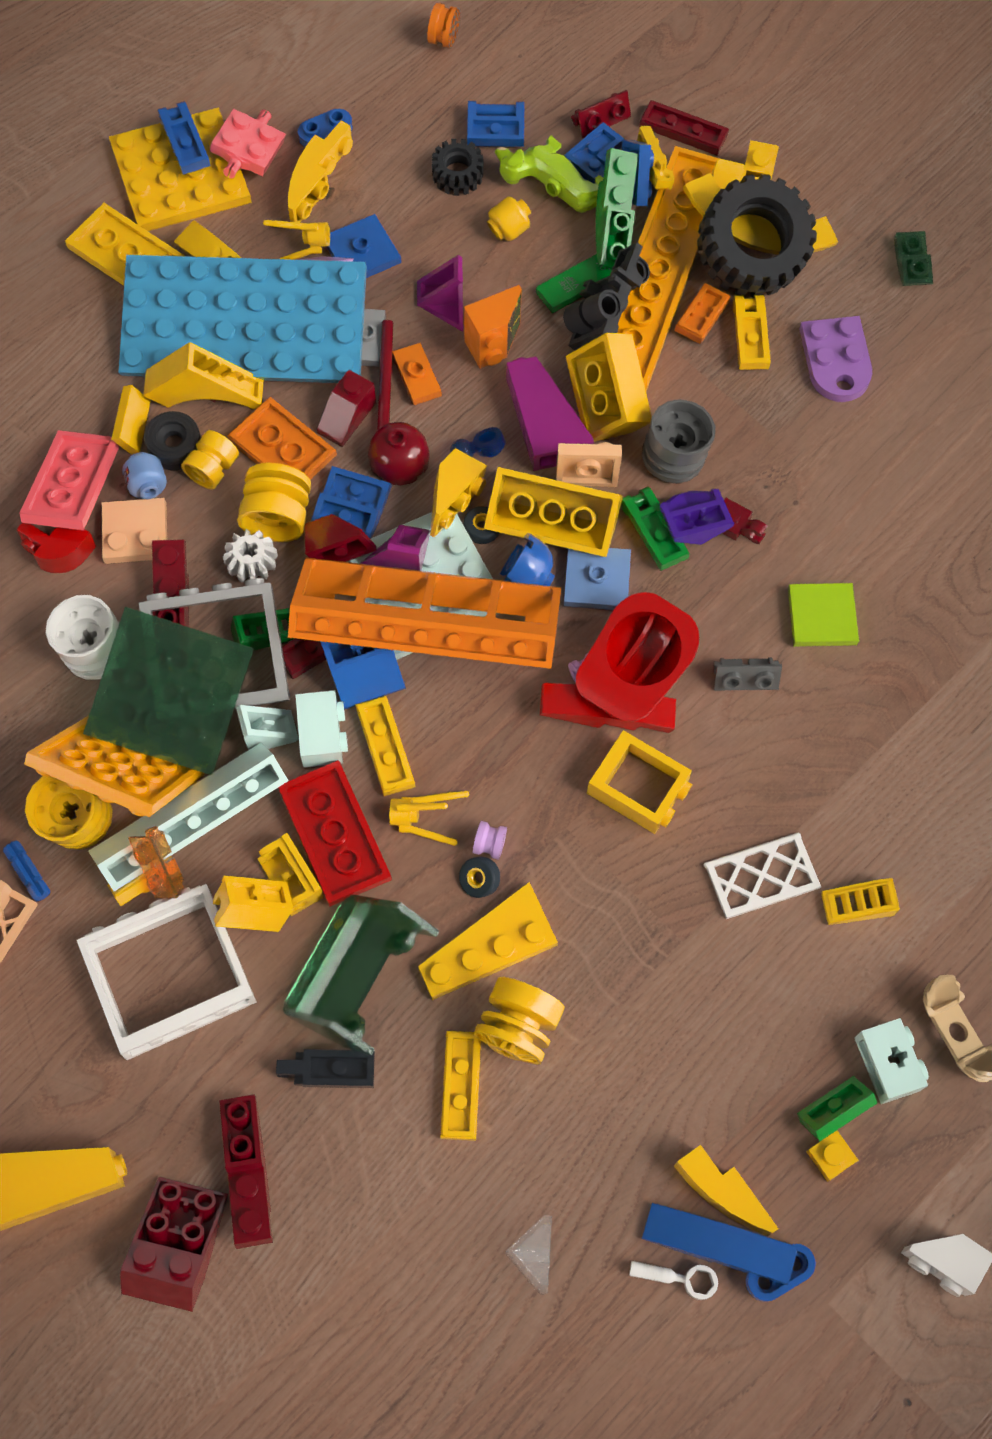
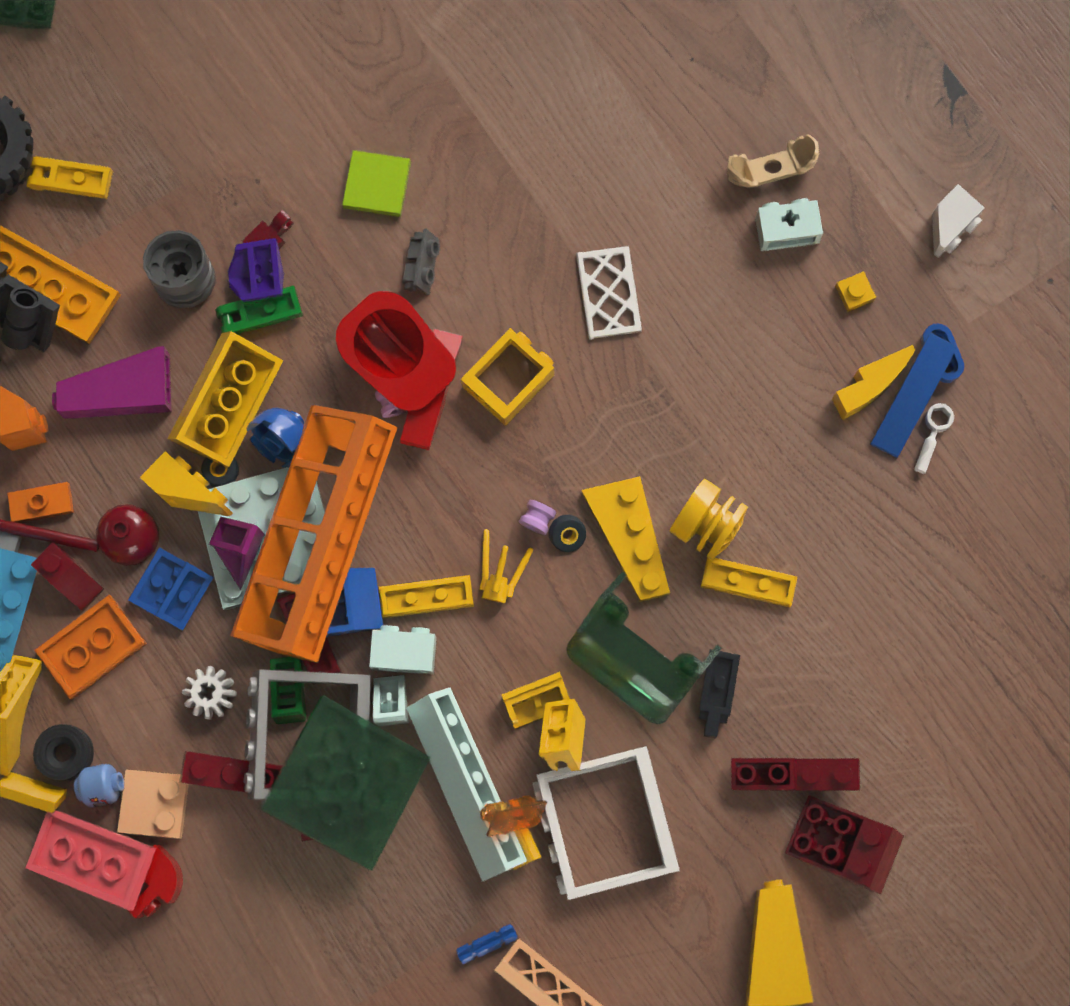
camera: 75 degrees left, 10 degrees up
light orange plate [24,714,208,817] -> none
yellow wheel [25,776,113,850] -> none
white wheel [46,595,129,680] -> none
yellow wheel [181,430,239,490] -> none
yellow wheel [237,463,311,542] -> none
red plate [278,760,392,907] -> none
dark red slope [305,514,377,562] -> none
clear blue plate [450,427,506,457] -> none
clear slope [505,1215,552,1295] -> none
light nougat plate [556,442,622,487] -> none
medium blue plate [564,548,631,610] -> none
yellow slope [566,333,652,442] -> none
orange plate [675,283,731,344] -> none
green plate [797,1076,877,1141] -> none
medium lavender plate [799,316,872,402] -> none
yellow slope [821,878,900,925] -> none

